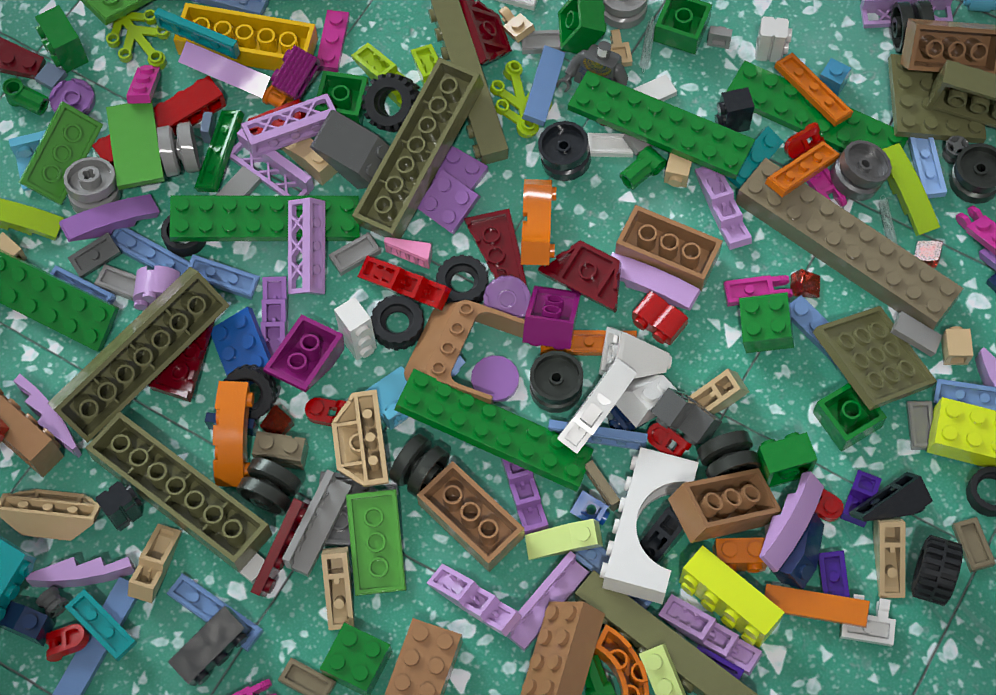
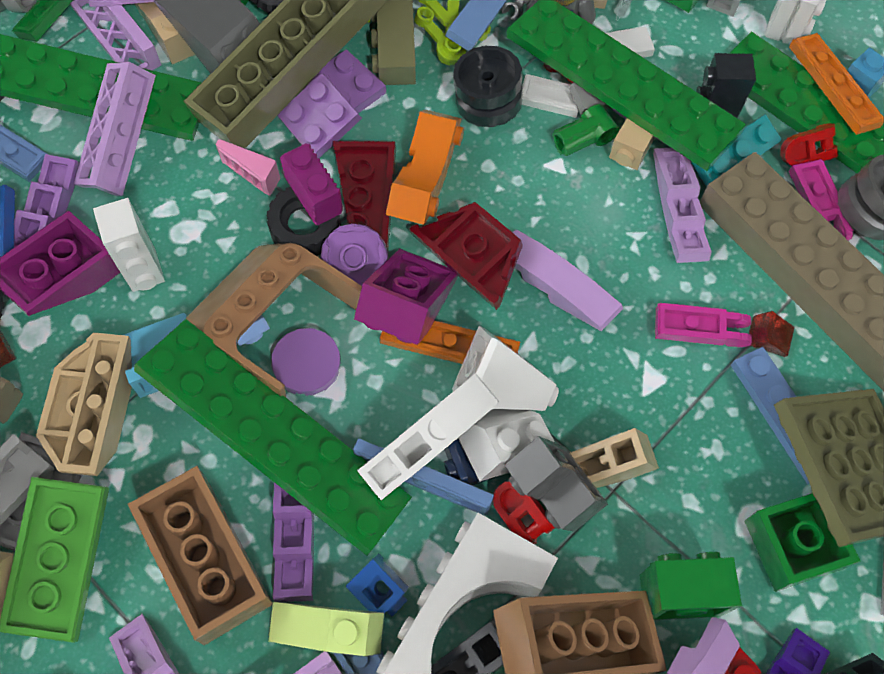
camera: 10 degrees right, 0 degrees up
light grey tile [216,166,262,196] -> none
red plate [305,398,347,427] -> none
light grey tile [329,232,381,276] -> none
red slope [357,256,451,311] -> none
black tyre [371,295,424,351] -> none
pearl dark grey wheel [389,434,450,498] -> none
pearl dark grey wheel [530,351,583,413] -> none
dark tan tile [585,460,620,512] -> none
medium nougat brick [615,205,723,292] -> none
red brick [632,291,688,345] -> none
pearl dark grey wheel [697,430,761,478] -> none
green brick [739,292,794,353] -> none
orange tile [765,141,840,198] -> none
none -> magenta brick [280,143,343,225]

